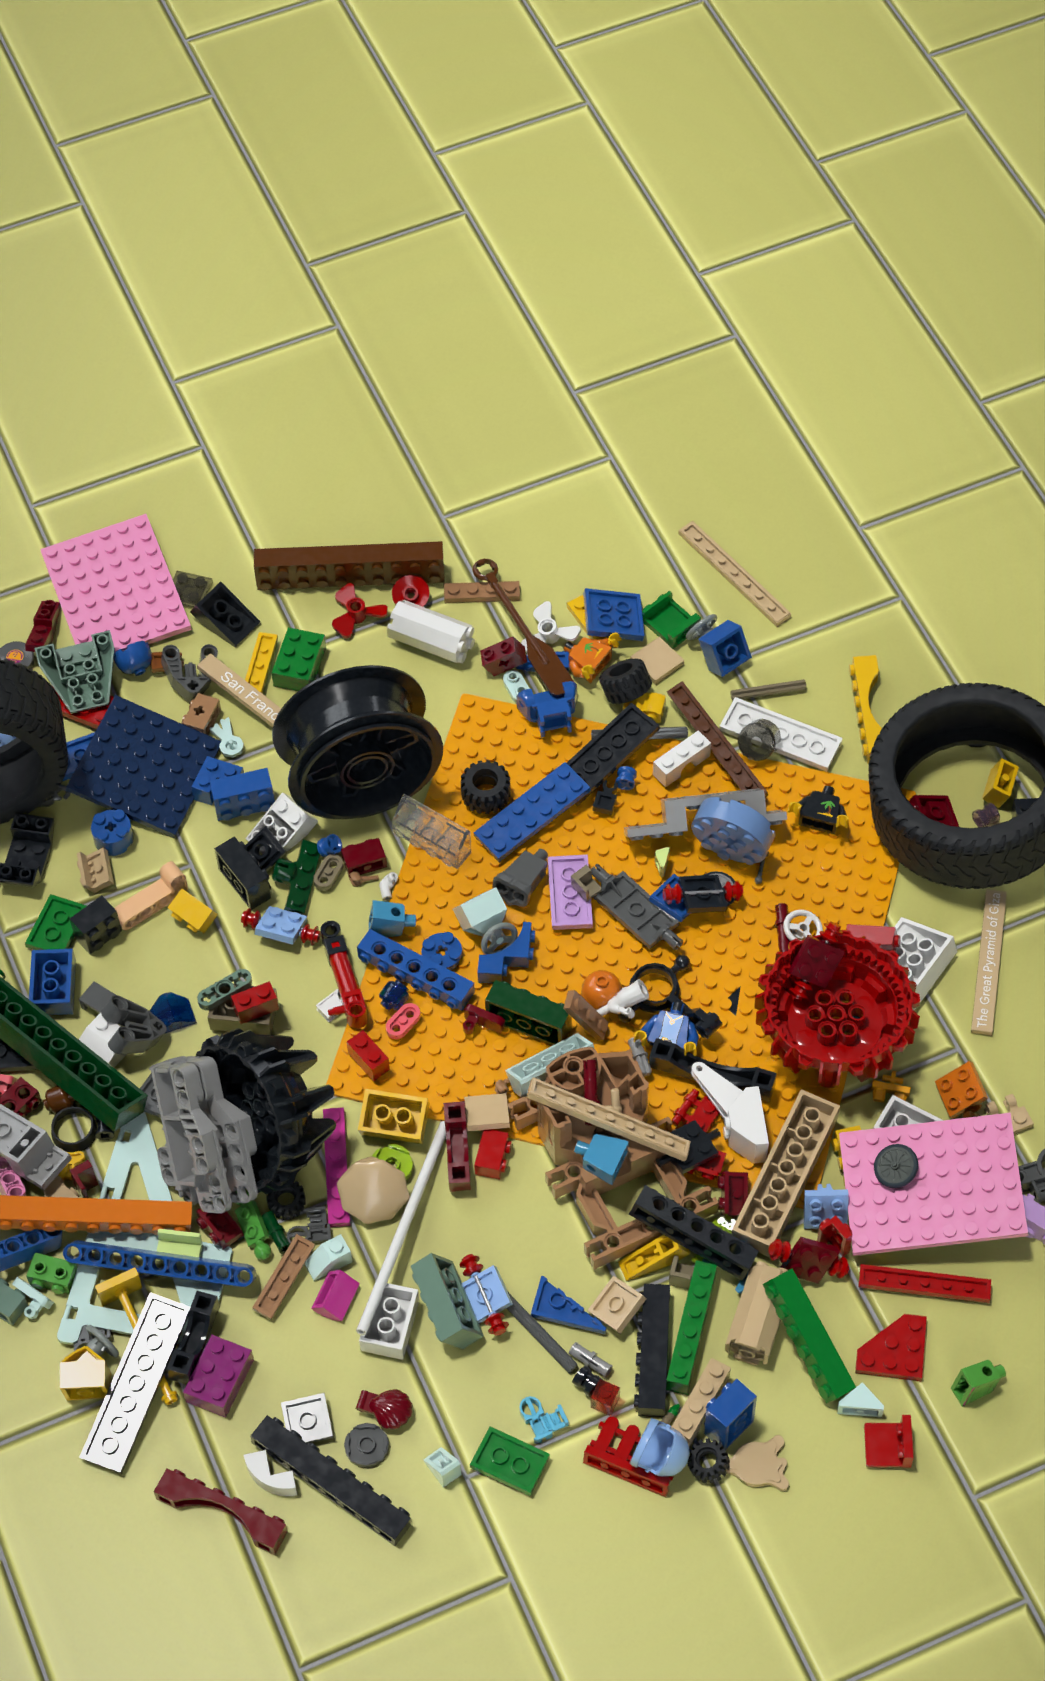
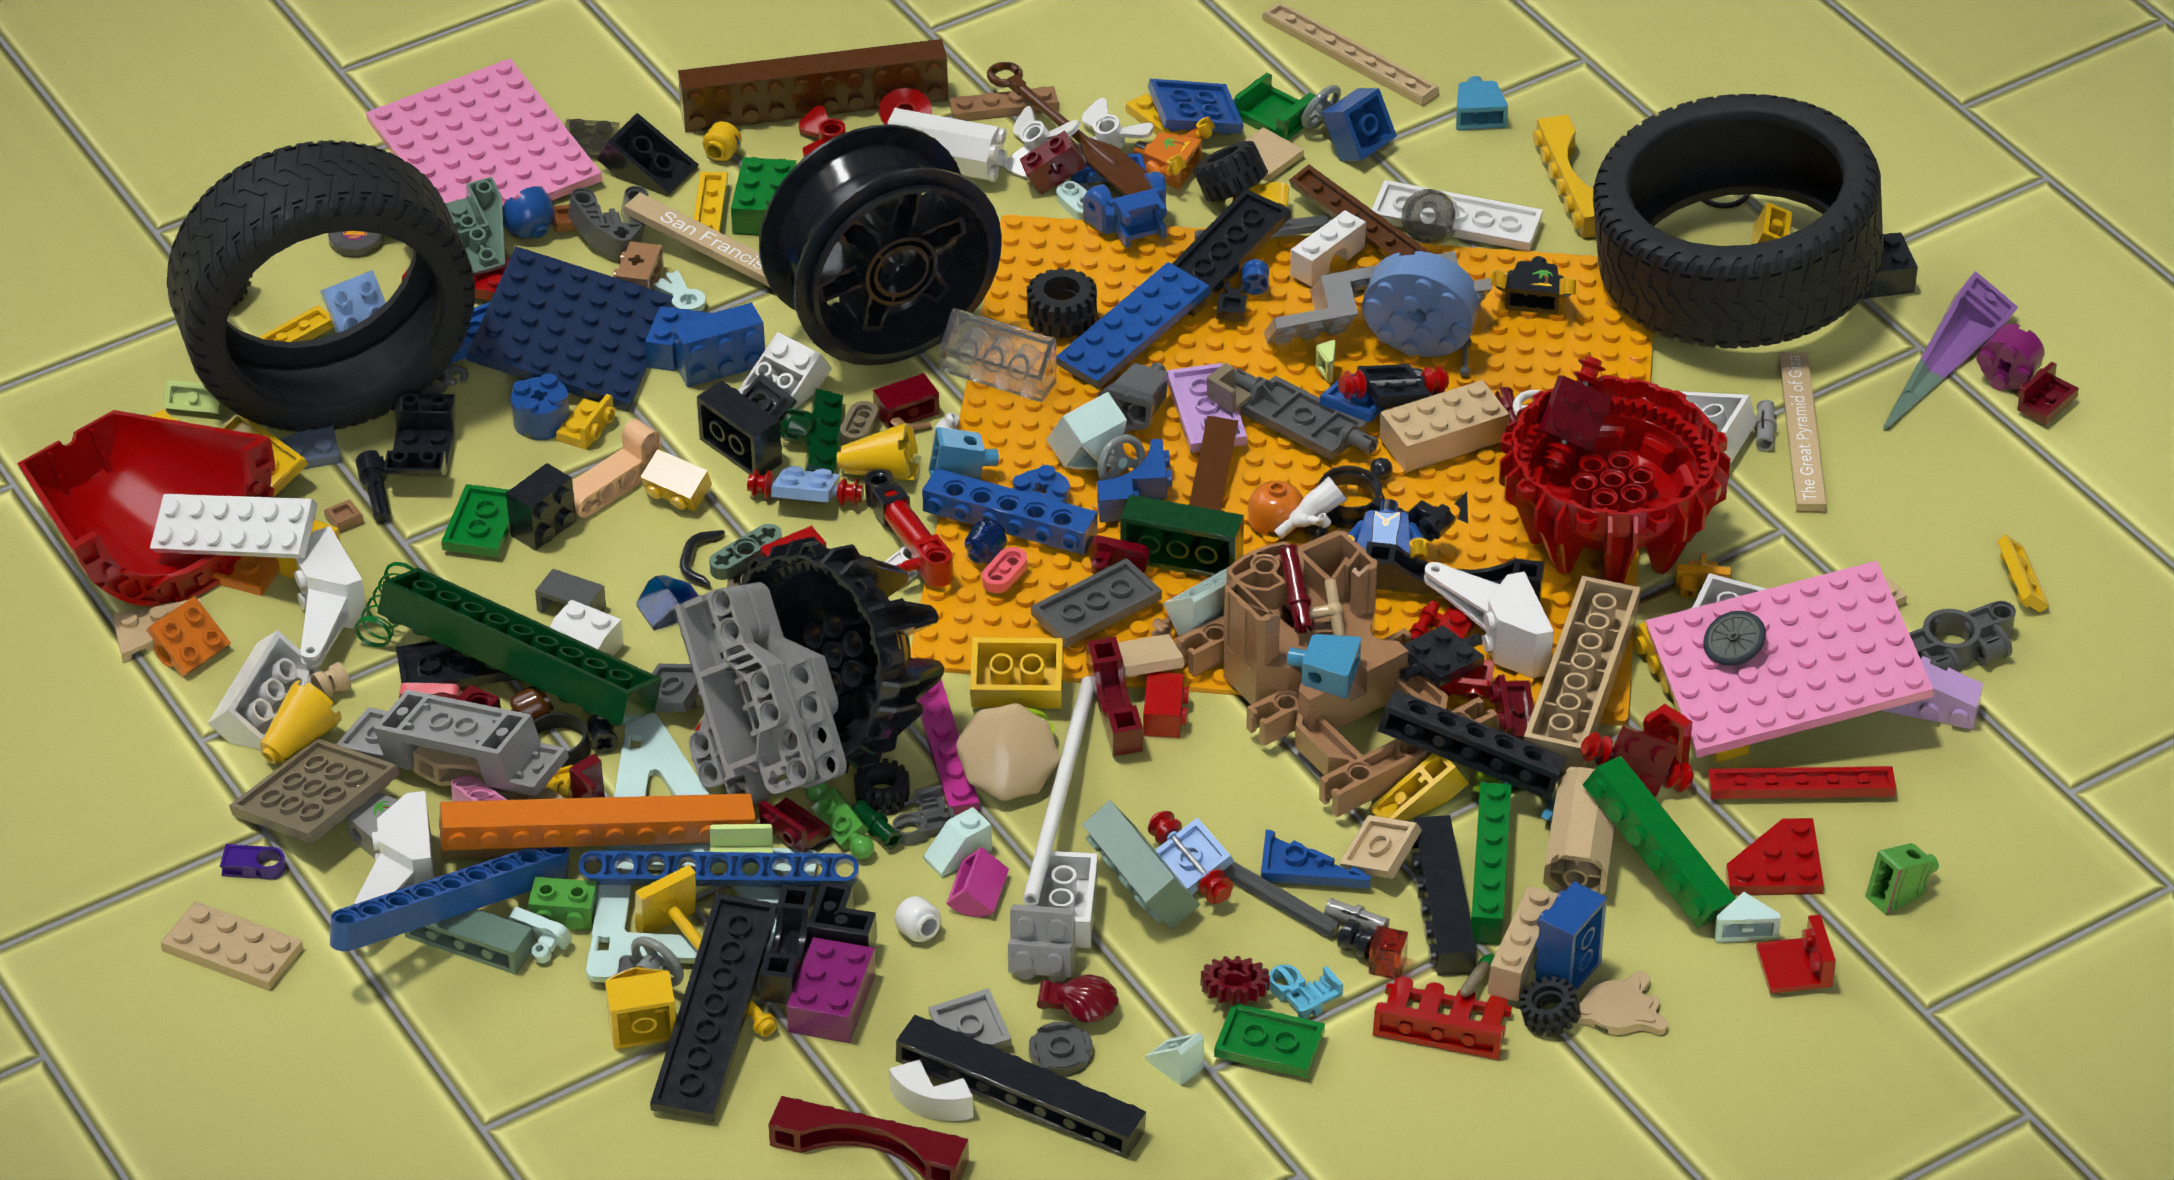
camera: 10 degrees left, 15 degrees down
blue brick [29,949,76,1015] -> none
tan bracket [77,848,114,893] -> none
dark grey connector [101,995,167,1054] -> none
medium nougat plate [252,1234,315,1320] -> none
blue wheel [317,834,342,857] -> none
red brick [346,1030,390,1081] -> none
tan tile [527,1077,691,1162] -> none
medium nougat plate [563,990,609,1041] -> none
light blue piece [630,1418,690,1477] -> none
dark tan panel [669,1256,694,1290] -> none
dark tan axle [730,679,806,700] -> none
light blue plate [803,1184,849,1229] -> none
orange plate [935,1061,988,1119] -> none
none -> yellow bracket [556,394,616,450]
none -> black animal [679,530,725,588]
none -> yellow head [702,121,742,162]
none -> black brick [807,881,877,949]
none -> yellow cone [837,423,919,481]
none -> white head [895,896,941,942]
none -> white piece [1004,106,1081,179]
none -> light grey plate [1008,904,1076,982]
none -> dark grey plate [1031,558,1162,648]
none -> reddish brown sticker [1189,416,1239,511]
none -> dark red gear [1200,956,1270,1006]
none -> tan brick [1379,380,1510,472]
none -> dark azure torso [1456,76,1508,130]
none -> light grey pin [1754,399,1777,451]

